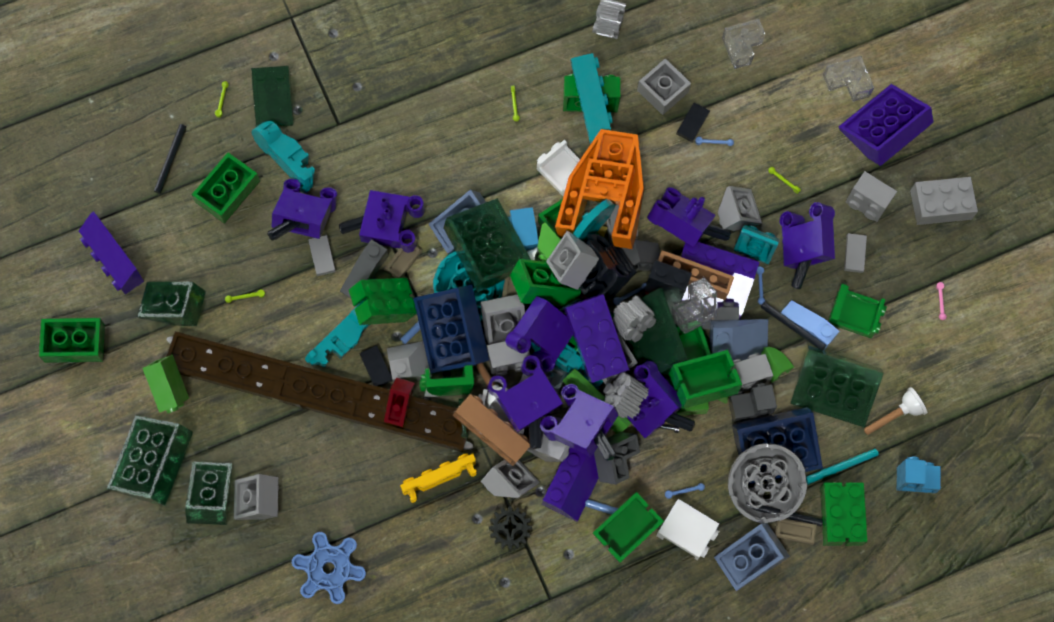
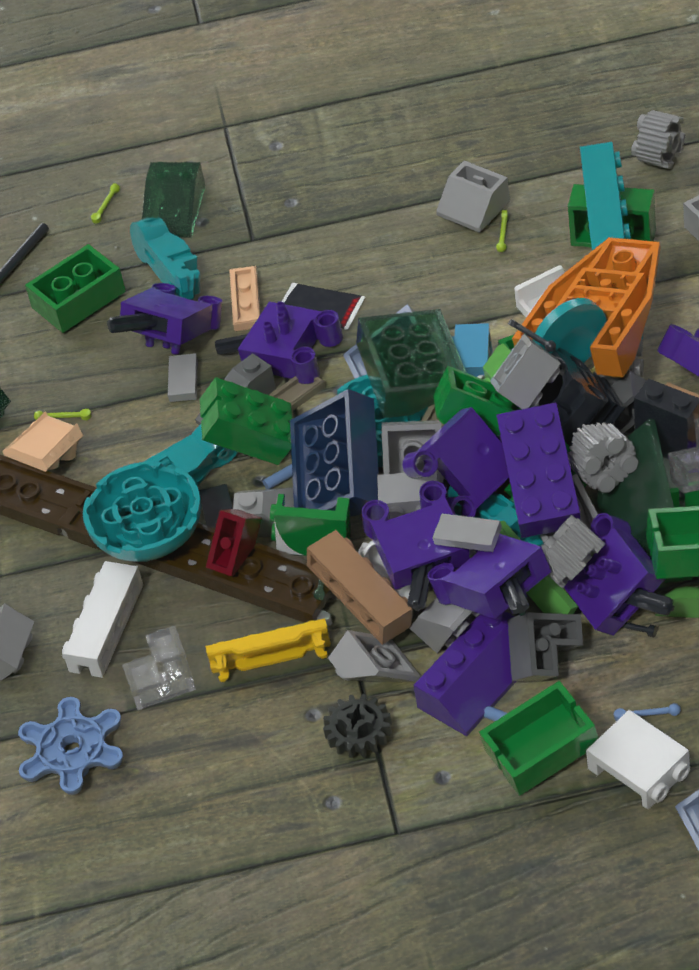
camera: 25 degrees right, 25 degrees down
none -> light nougat slope [2,411,83,472]
none -> white brick [62,561,143,678]
none -> teal brick [83,461,201,562]
none -> clear brick [122,625,196,710]
none -> light nougat tile [230,266,260,331]
none -> black sticker [282,283,365,330]
none -> light grey tile [433,514,502,552]
none -> light grey slope [436,161,510,233]
none -> black hinge [508,319,556,352]

